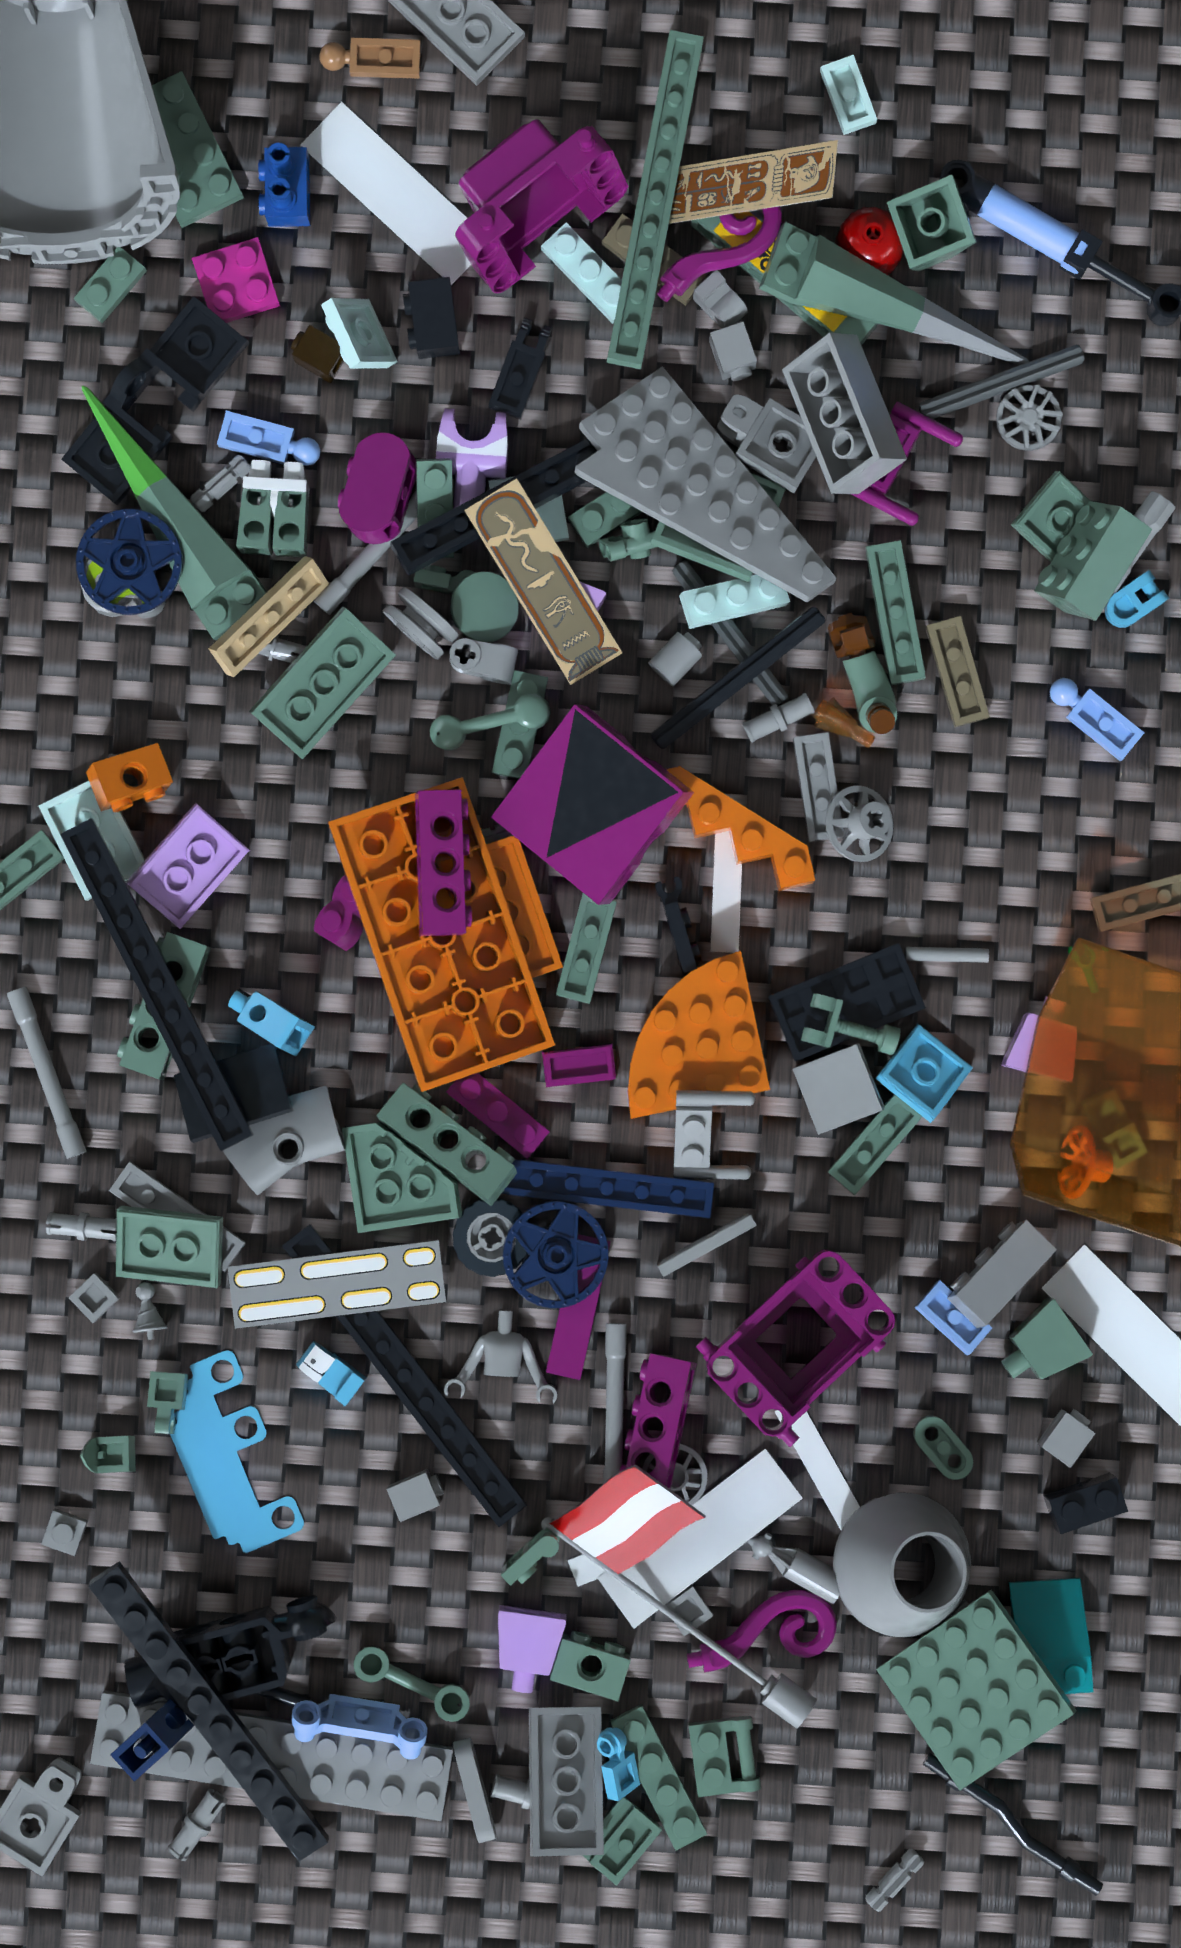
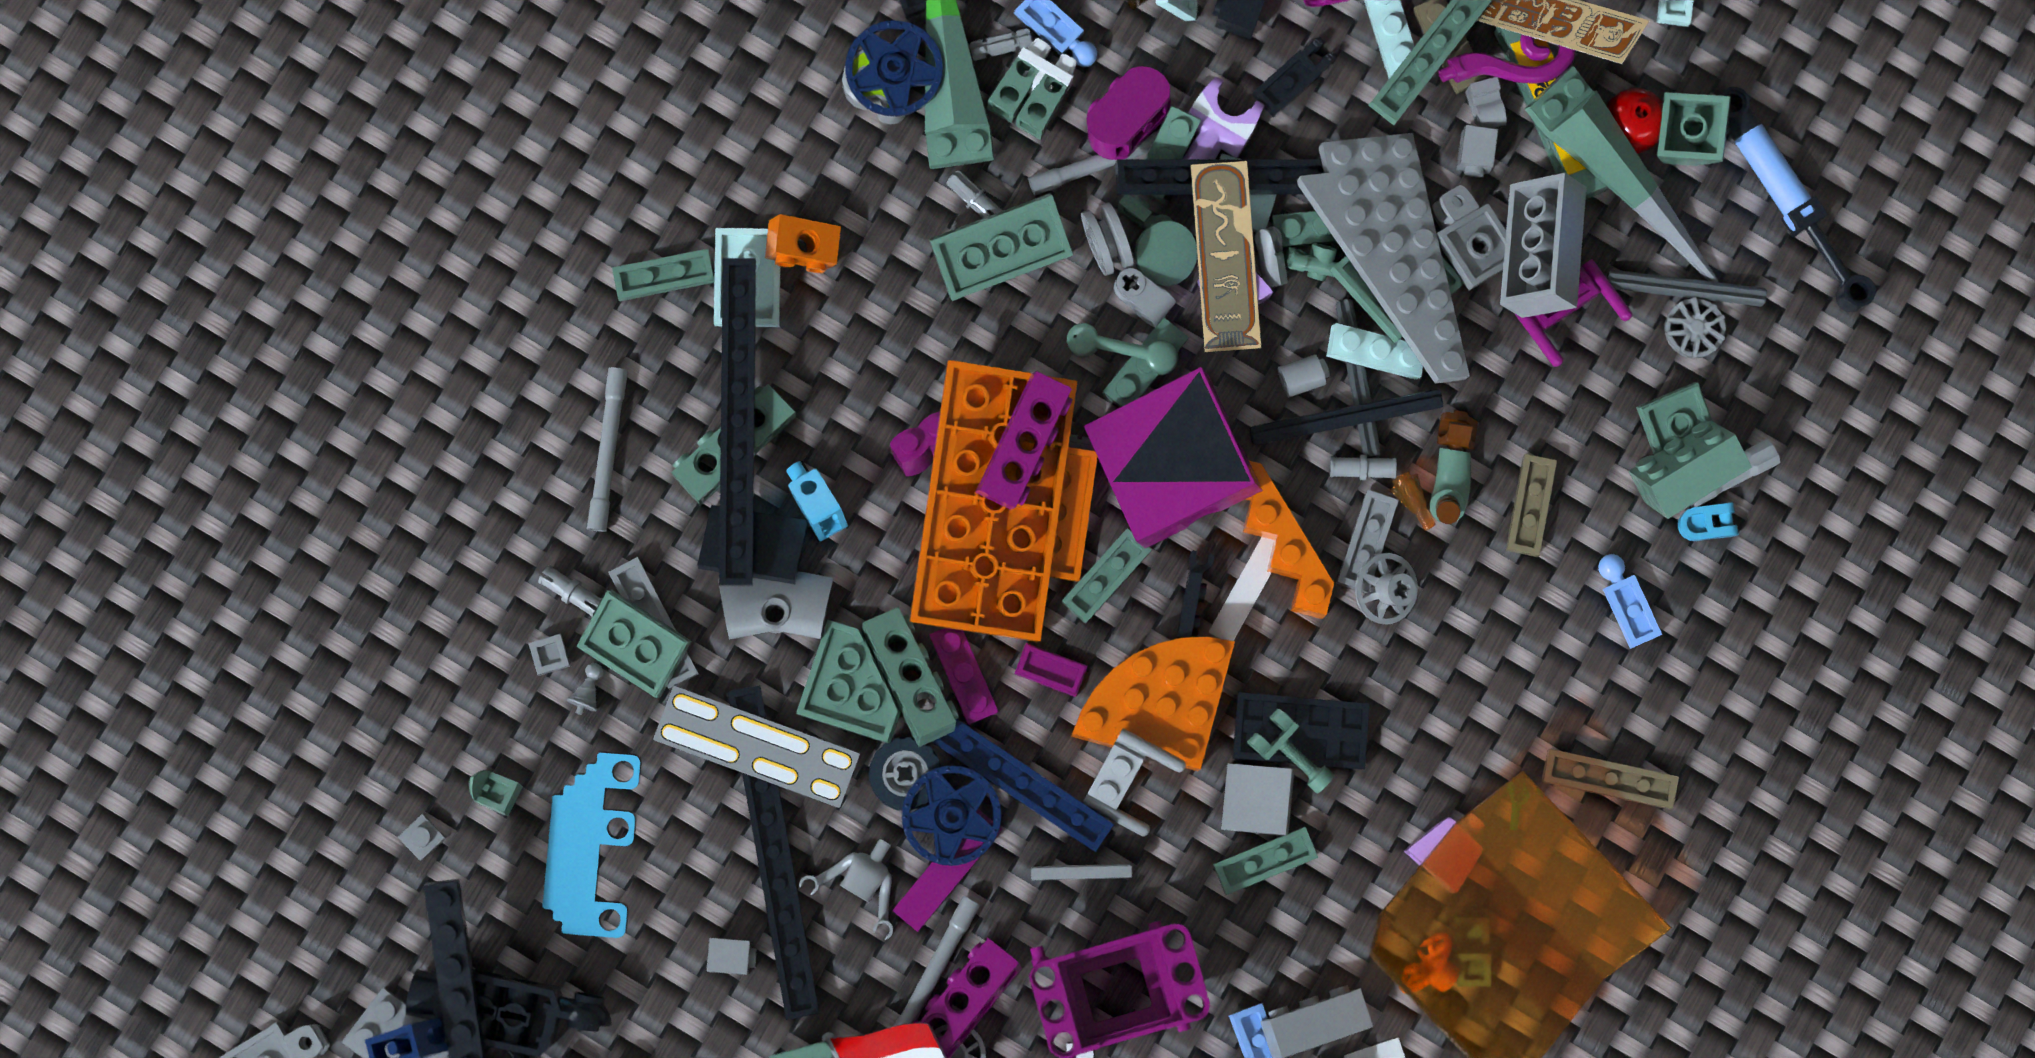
camera: 15 degrees right, 5 degrees down
lavender tile [126,803,250,929] -> none
sand green plate [147,1371,188,1434] -> none
tan plate [208,556,329,677] -> none
medium azure leg [296,1341,367,1406] -> none
sand green plate [865,540,926,685] -> none
medium azure tile [875,1024,973,1123] -> none
light grey piece [905,947,989,963] -> none
none -> light grey bar [1255,226,1288,287]

